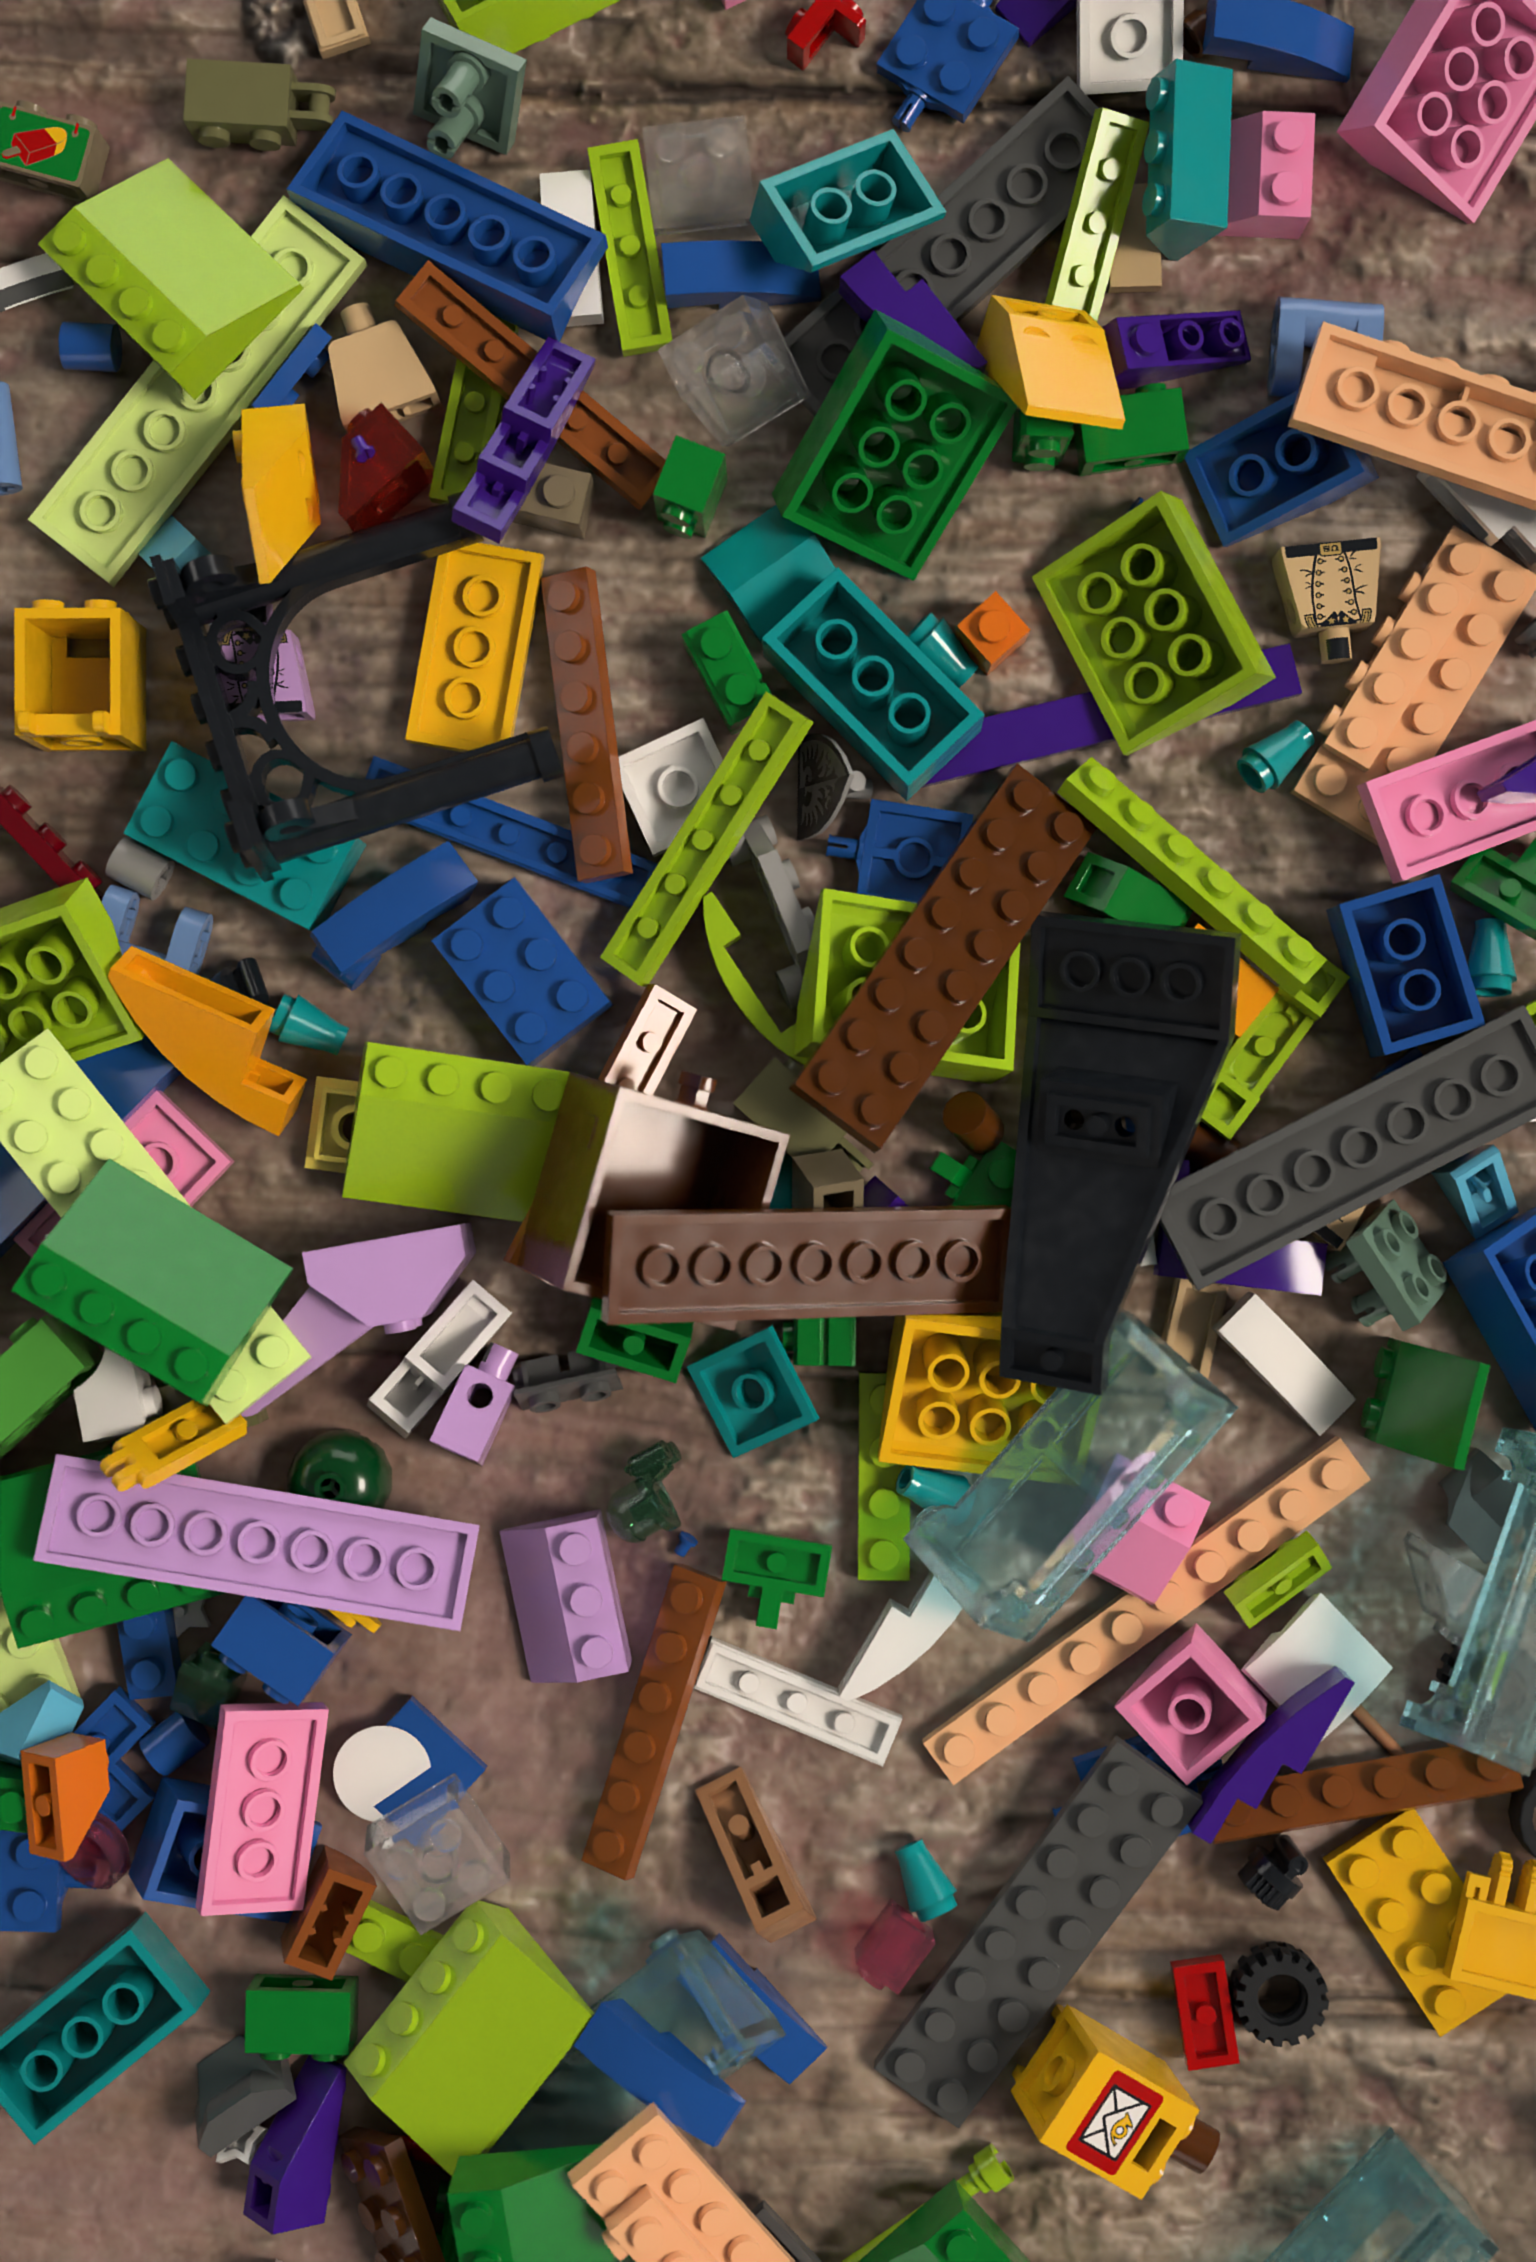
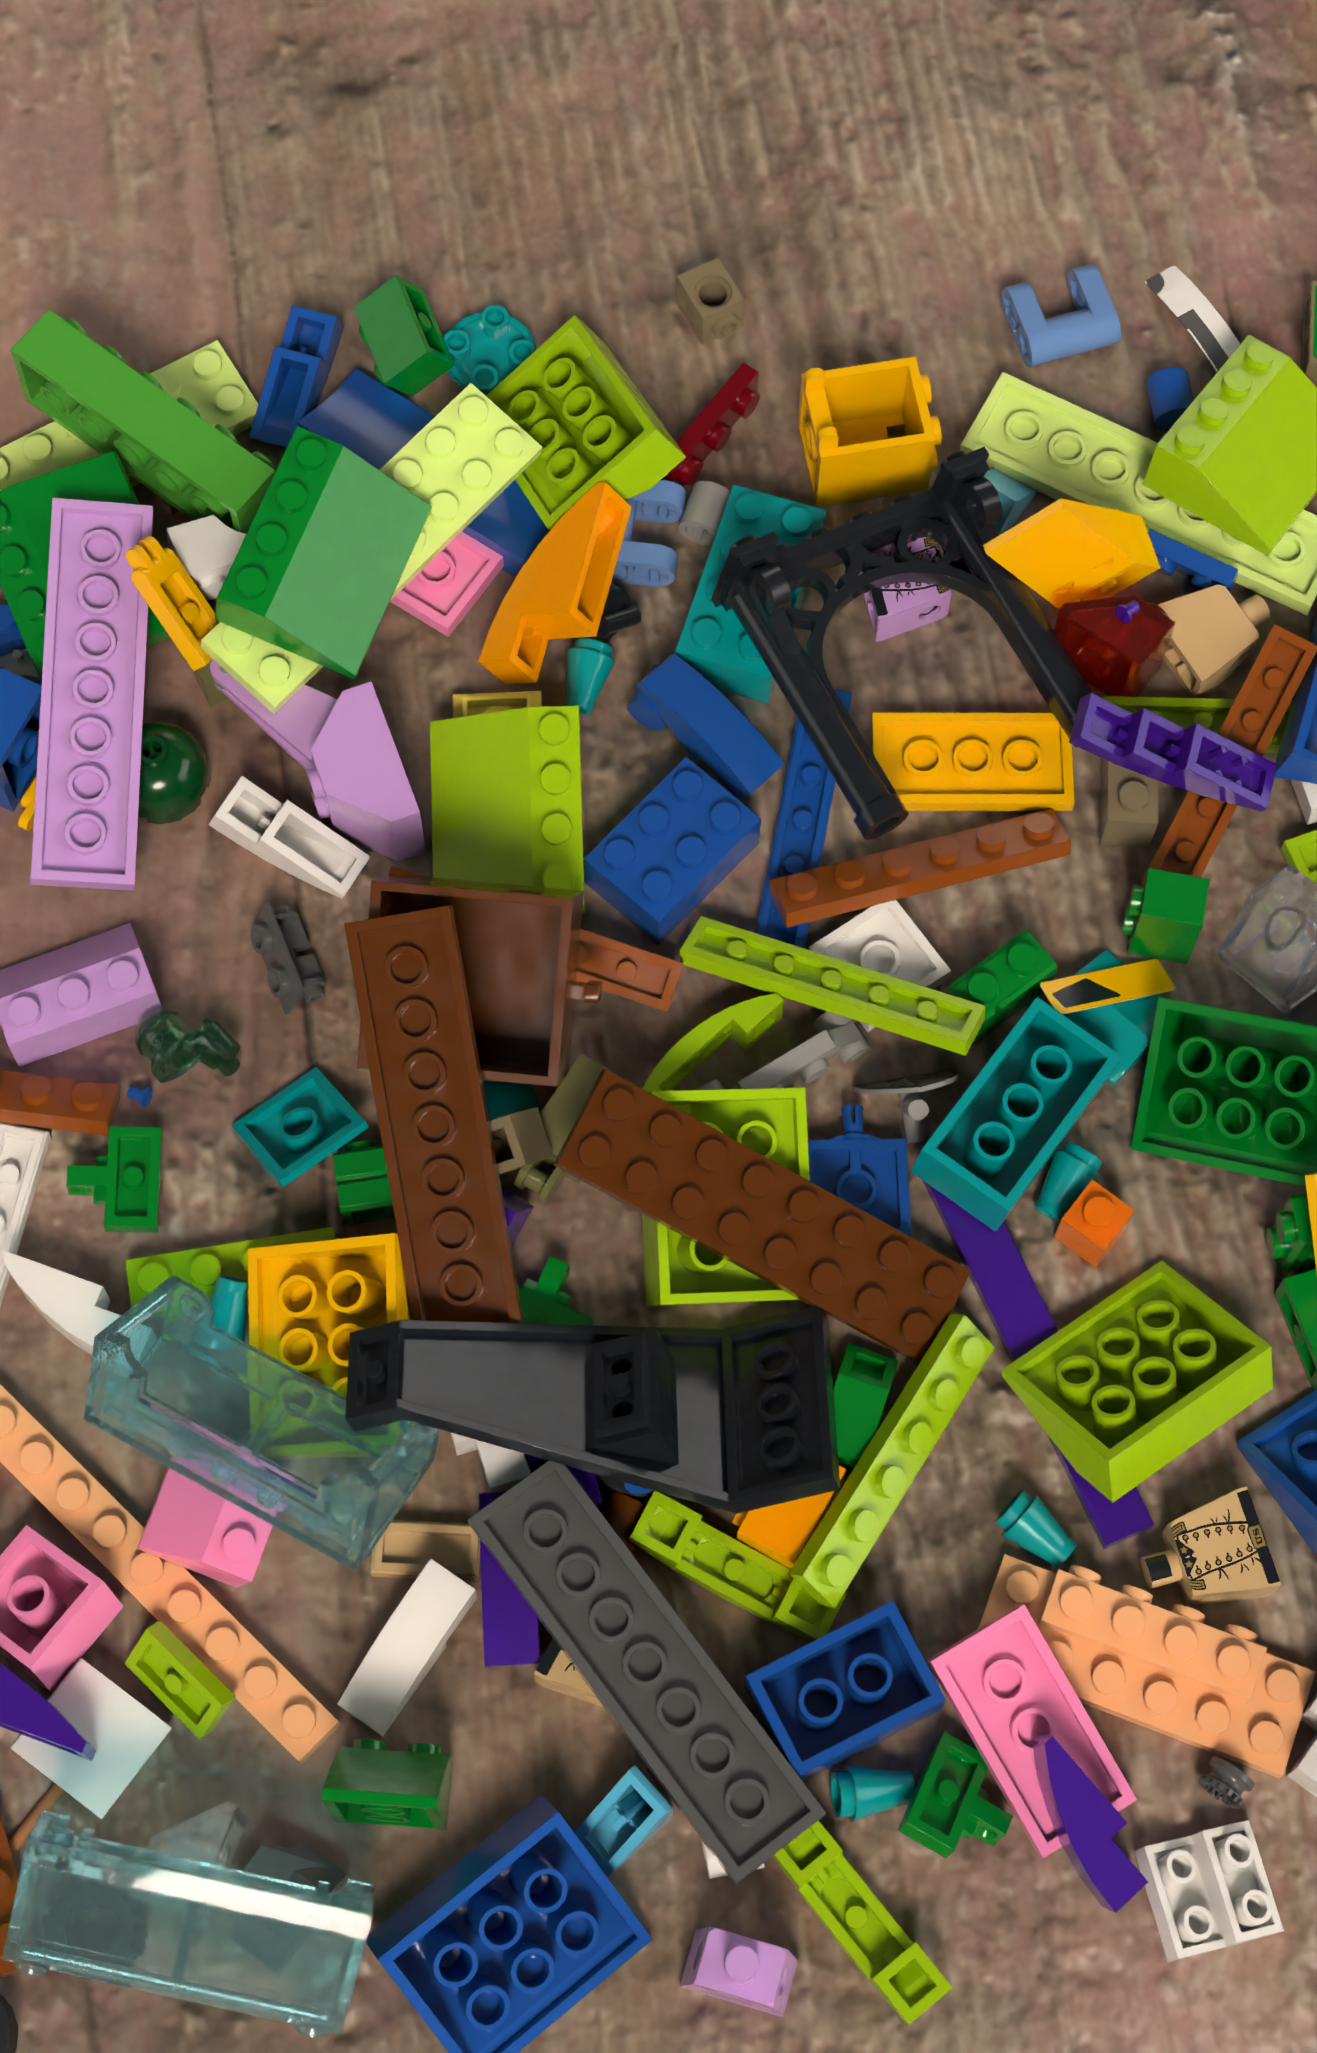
camera: 85 degrees right, 20 degrees down
lavender torso [429,1342,518,1466] -> none
green brick [576,1297,694,1383] -> none
reddish brown piece [943,1091,1004,1154] -> none
sand green plate [1325,1199,1450,1331] -> none
none -> yellow sticker [1040,959,1176,1015]

